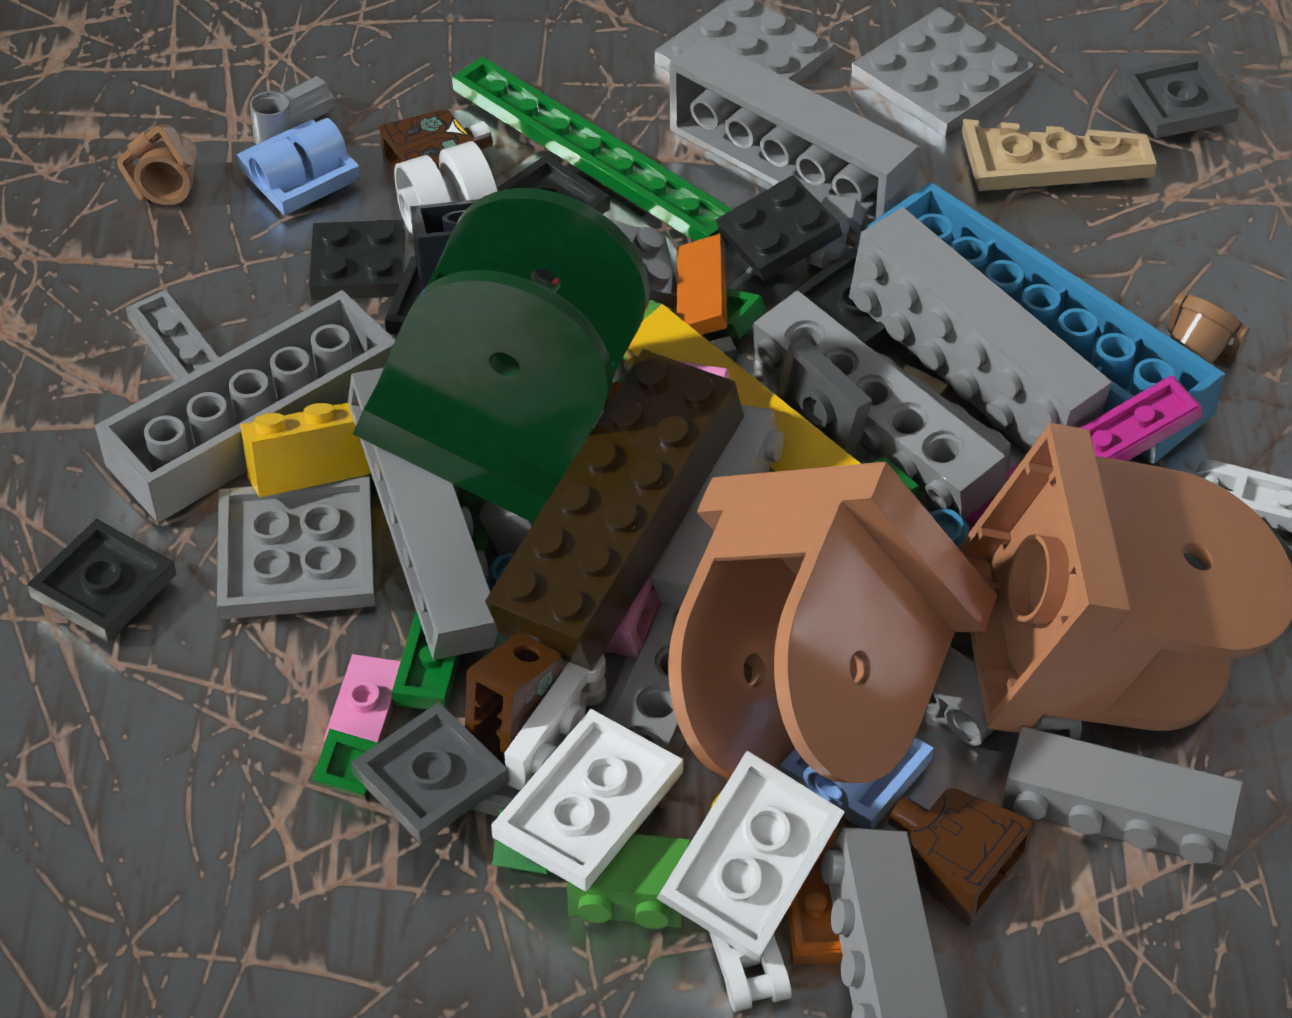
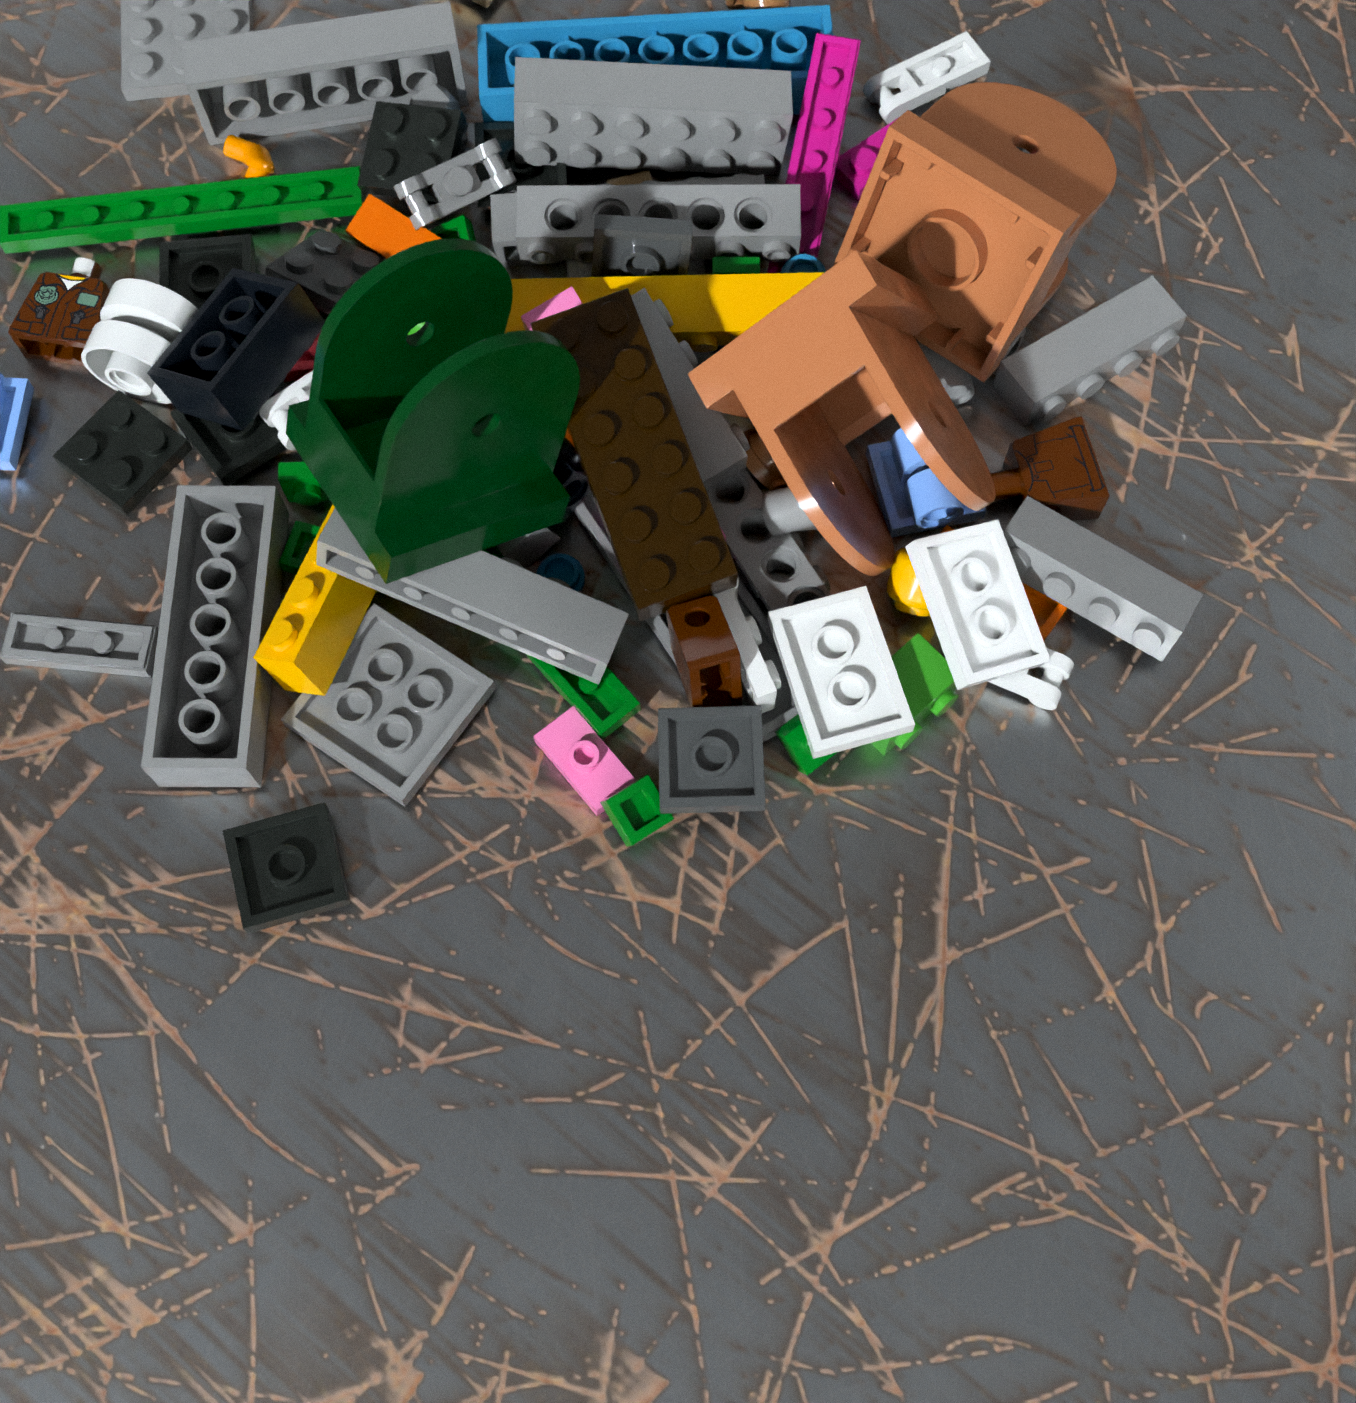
camera: 50 degrees left, 20 degrees up
none -> light orange arm [223,135,275,179]
none -> light grey plate [393,138,517,231]

